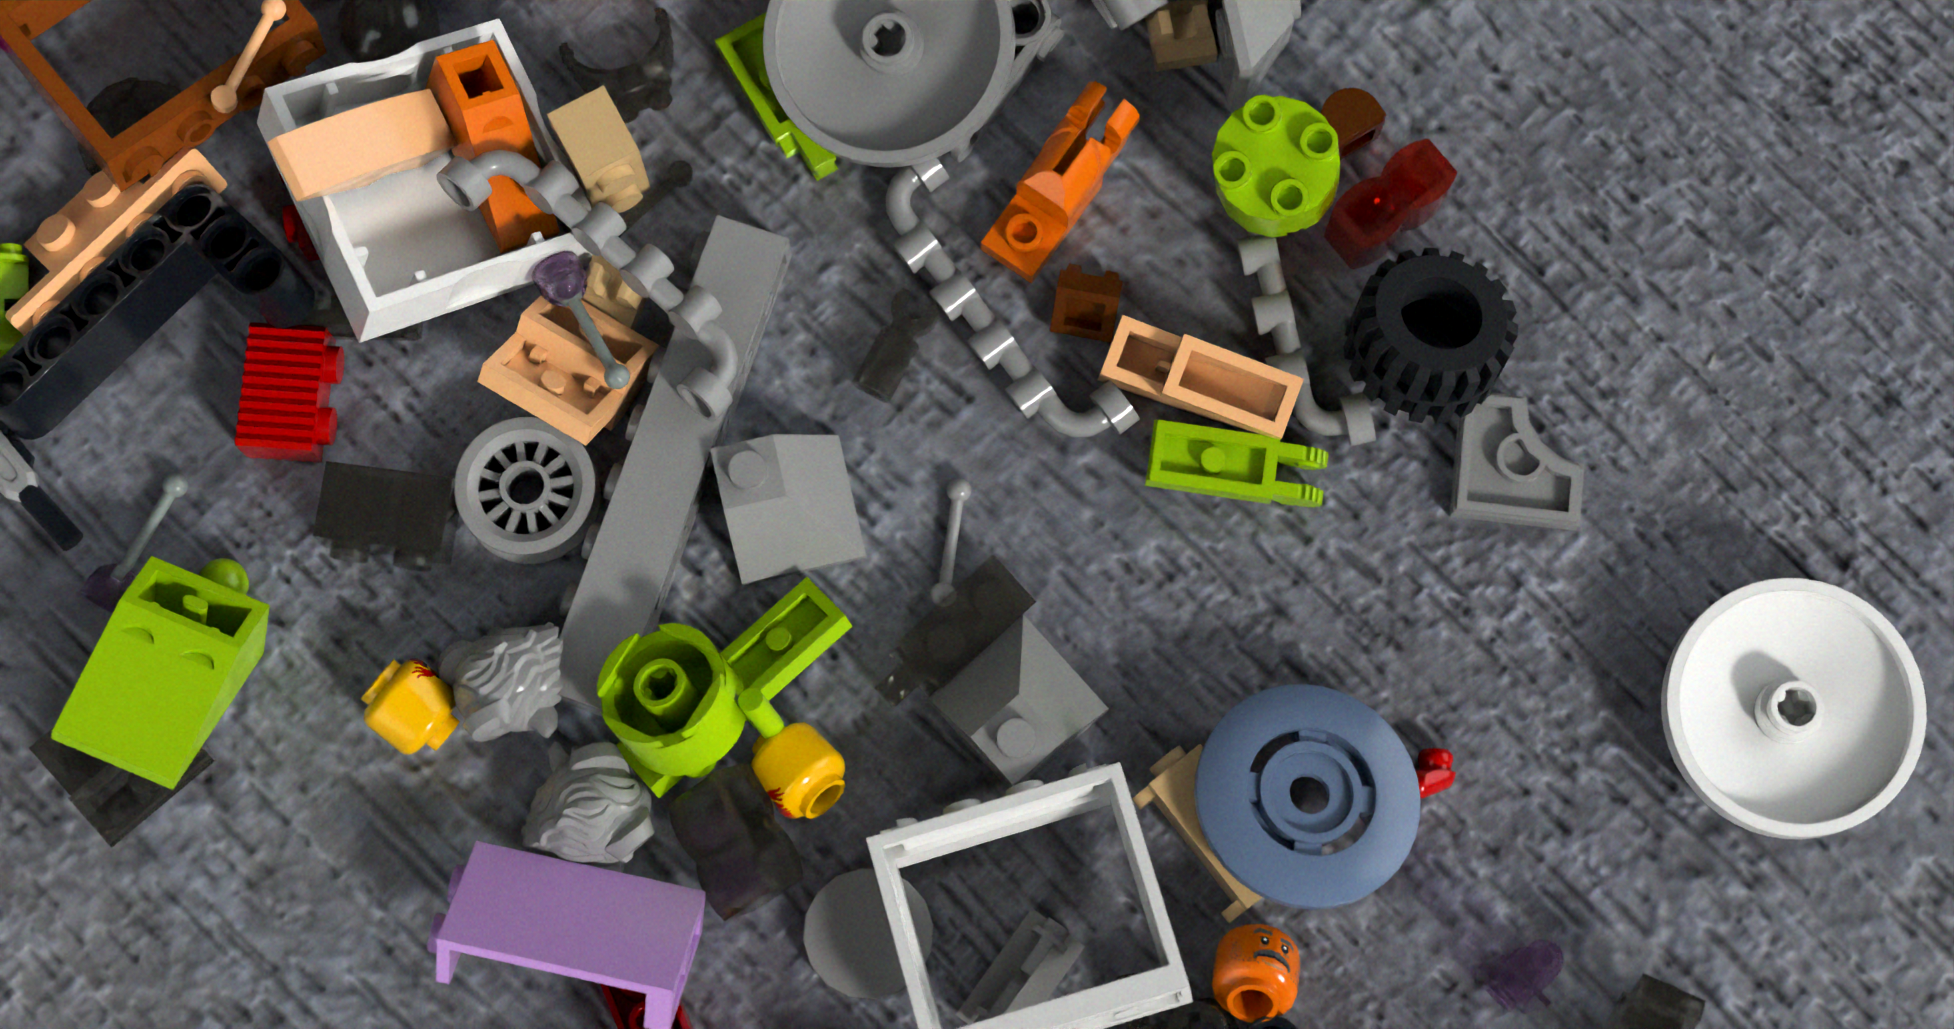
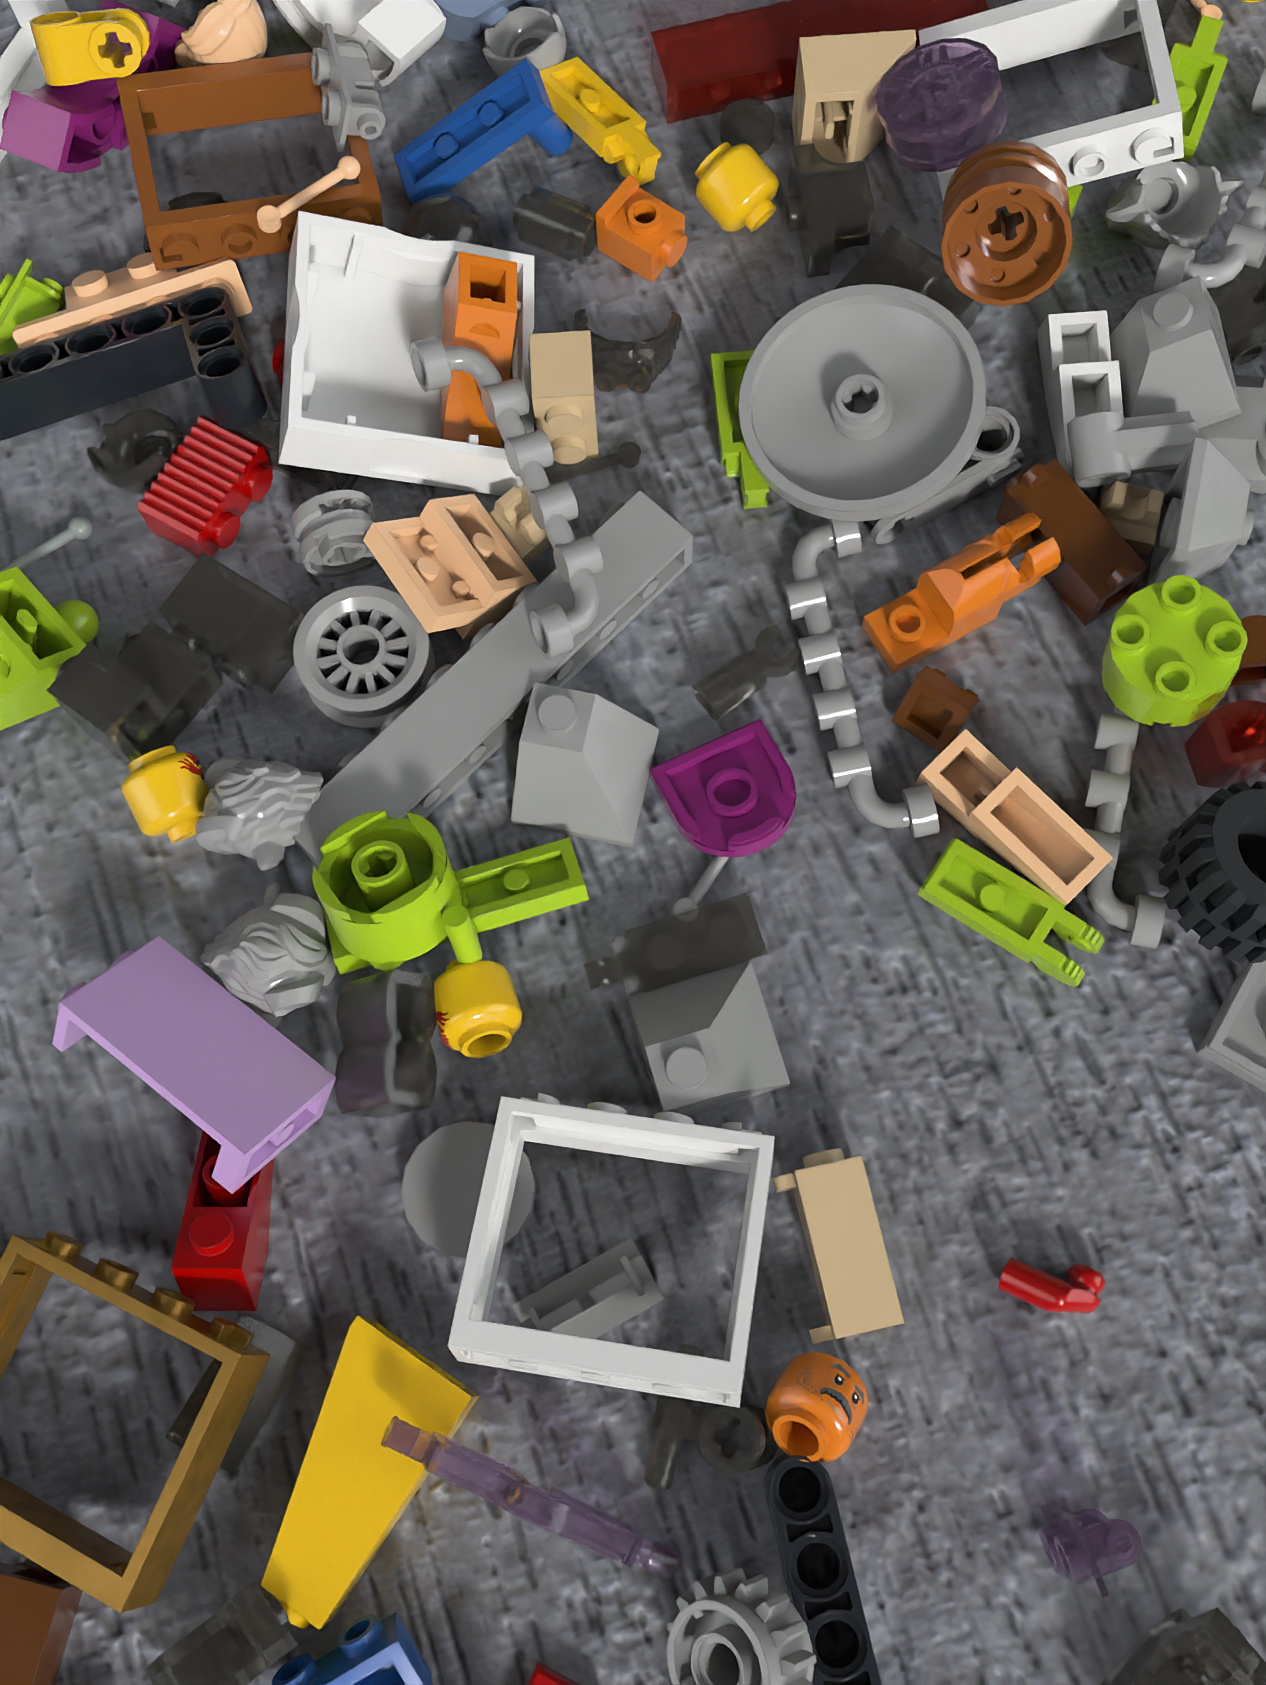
camera: 30 degrees right, 5 degrees down
light nougat slope [267,88,458,202] -> none
hinge [531,251,630,389] -> none
sand blue piece [1194,684,1421,910] -> none
none -> clear smoke brick [46,620,223,764]
none -> clear smoke hair [87,408,185,495]
none -> light grey wheel [290,489,377,577]
none -> magenta tile [649,718,796,857]
none -> reddish brown brick [996,459,1149,626]

